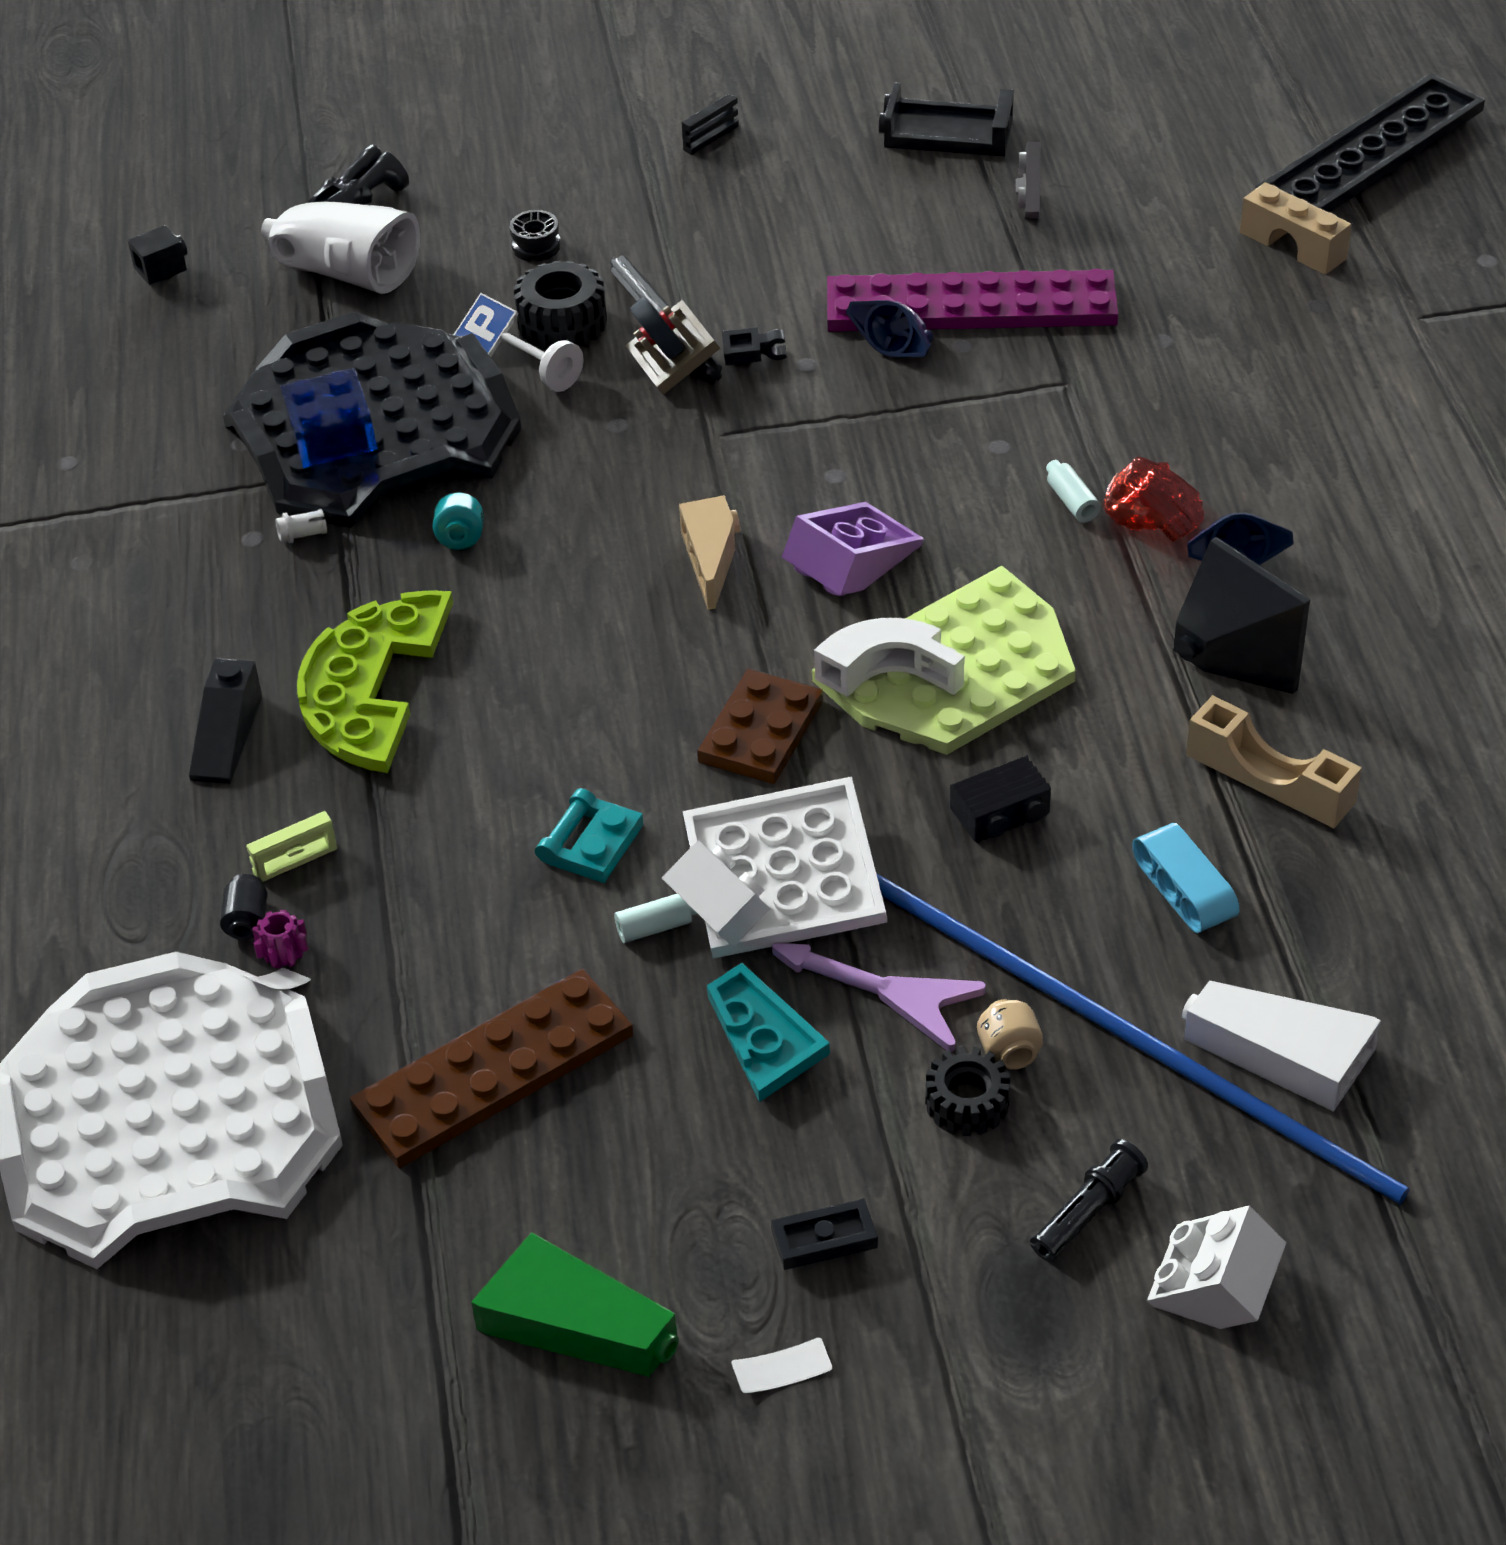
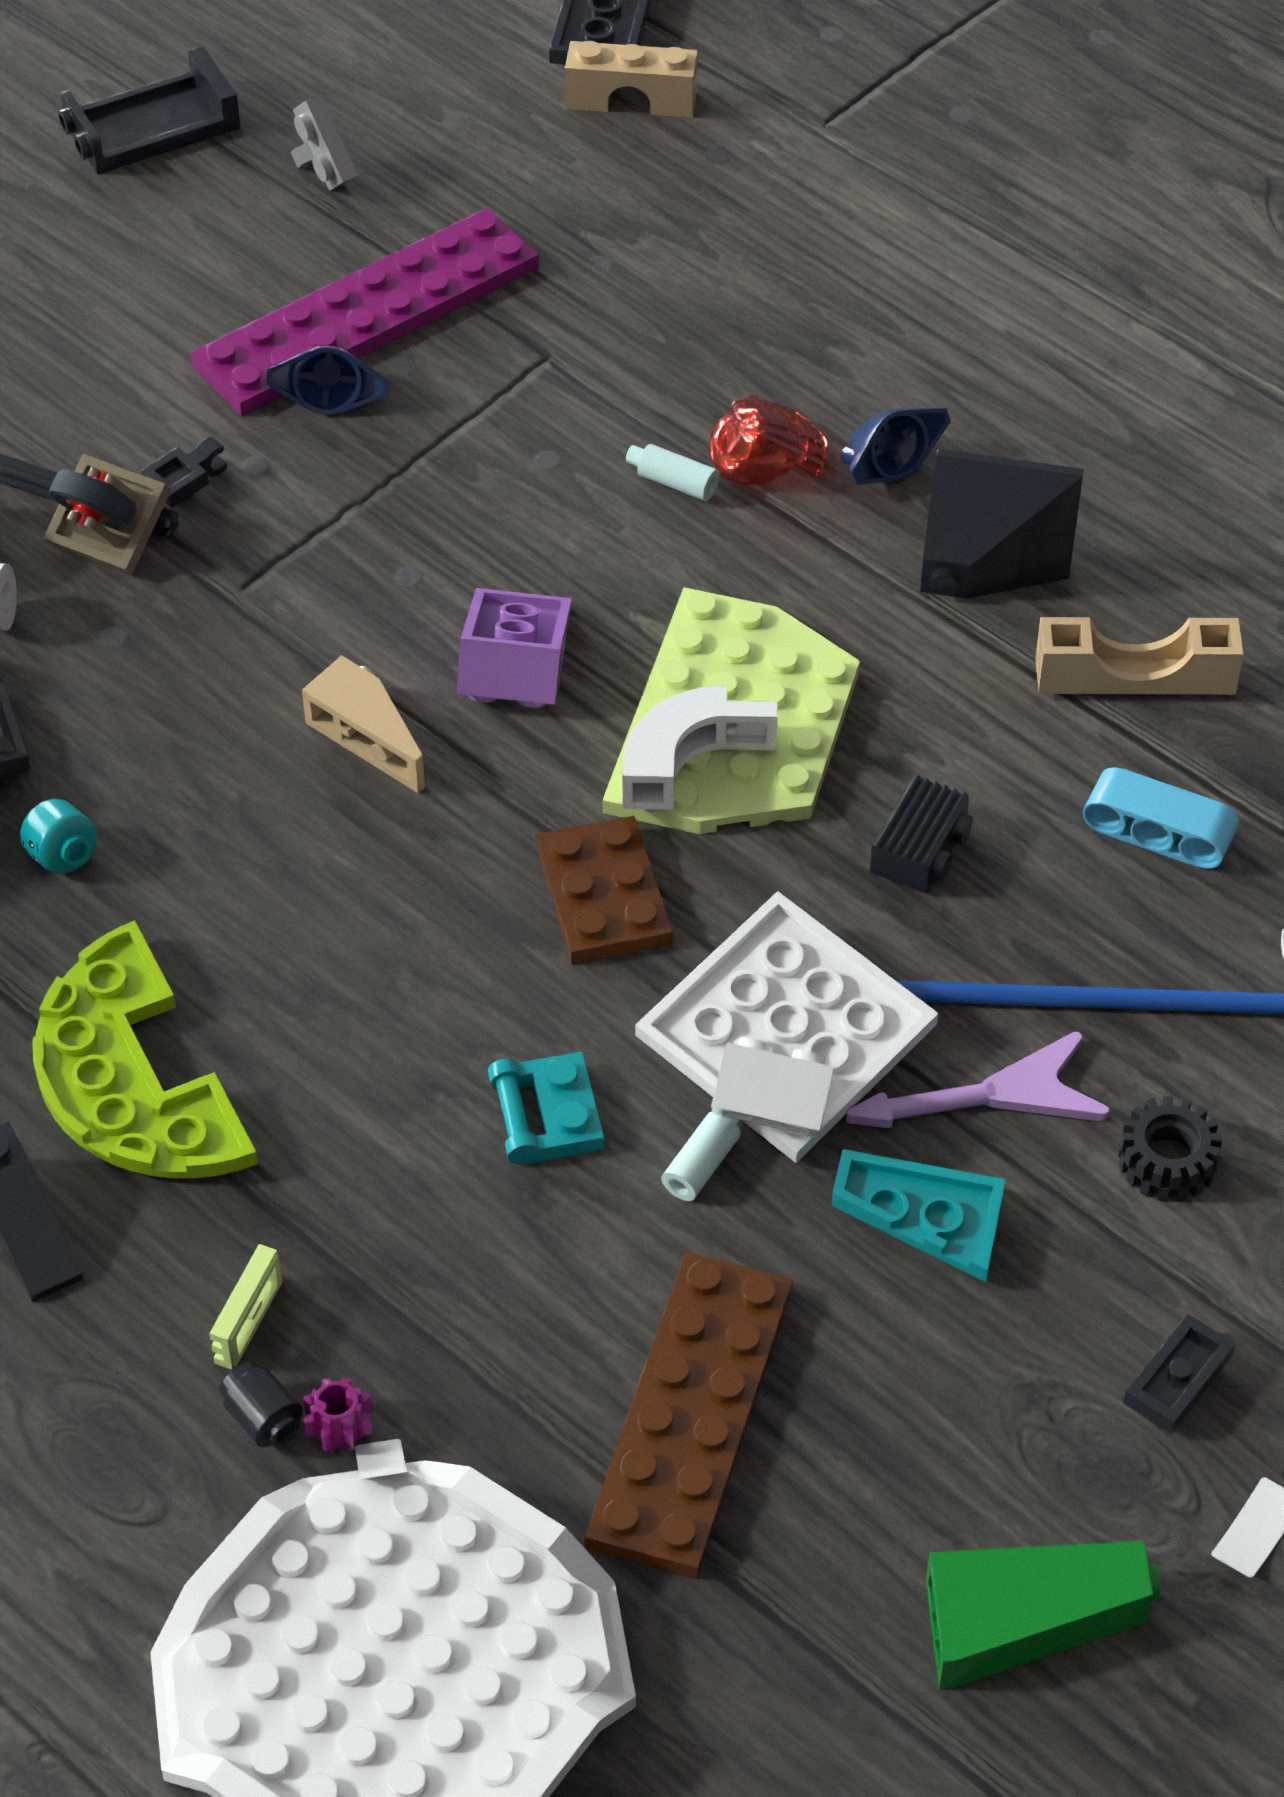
camera: 40 degrees left, 5 degrees up
tan head [977,999,1043,1069] -> none

